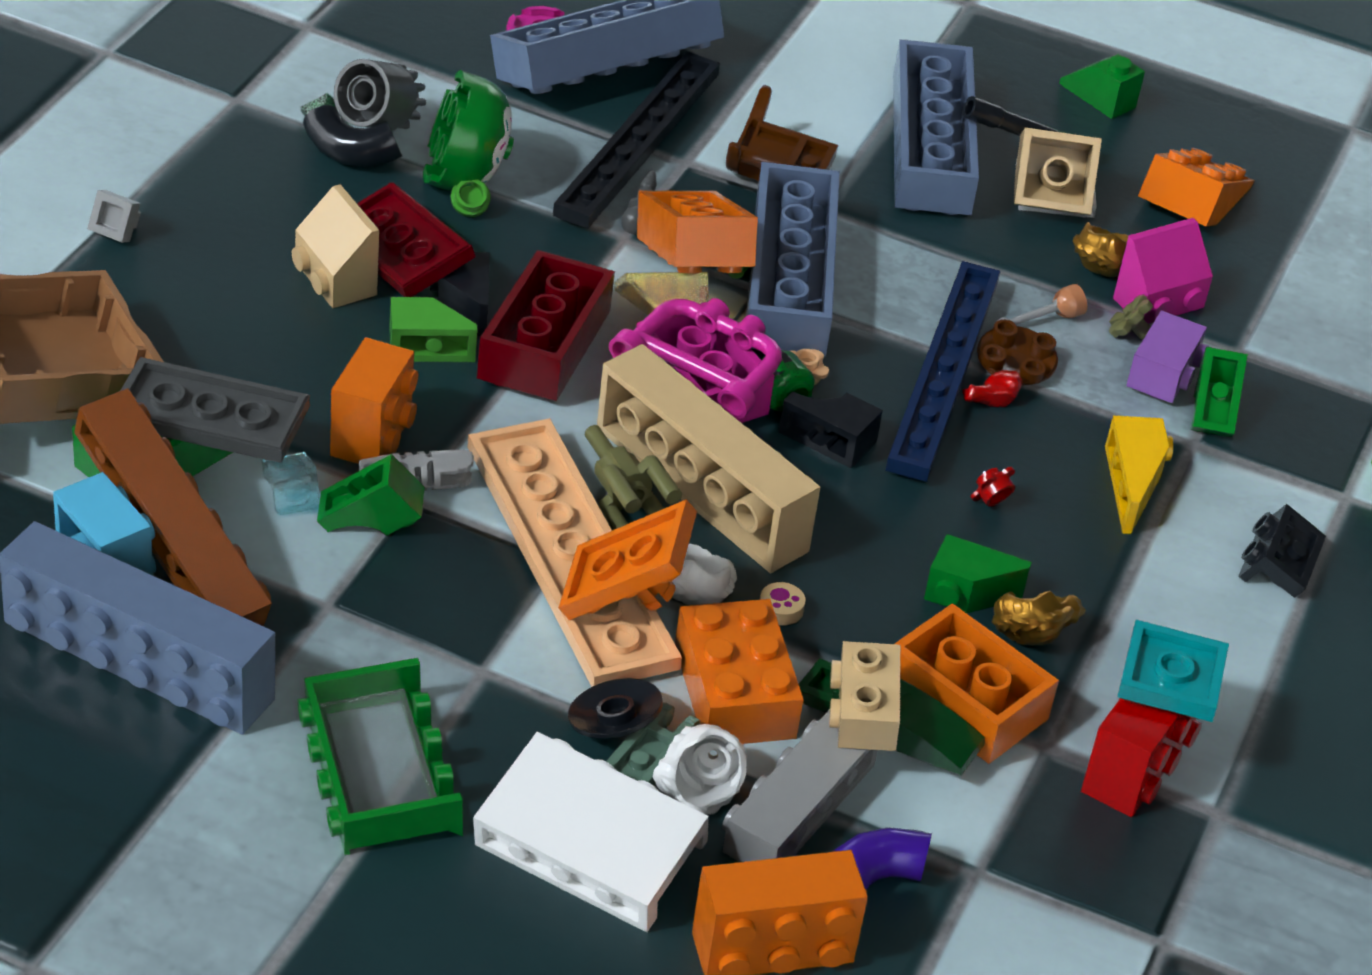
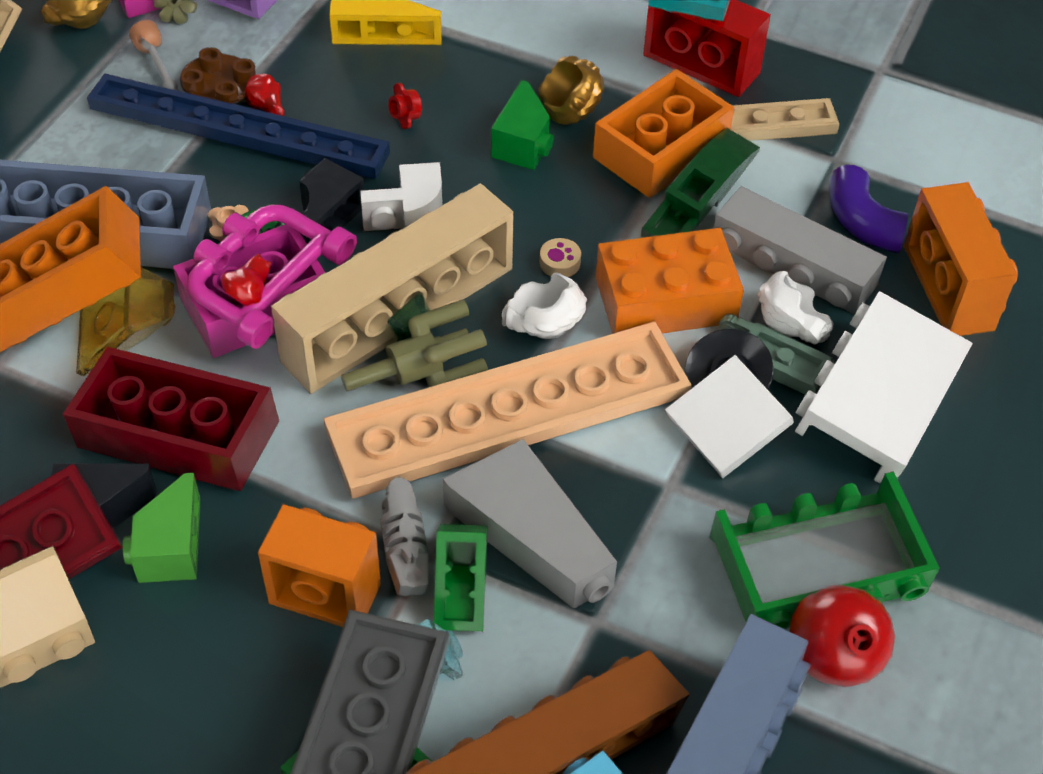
camera: 85 degrees left, 10 degrees up
orange plate [558,499,697,620] -> none
tan brick [829,641,901,751] -> none
none -> red animal [221,254,271,306]
none -> white brick [361,162,442,231]
none -> clear green slope [387,293,432,342]
none -> light grey slope [443,439,617,609]
none -> white tile [665,355,794,478]
none -> tan tile [731,98,839,141]
none -> red cylinder [789,585,896,687]

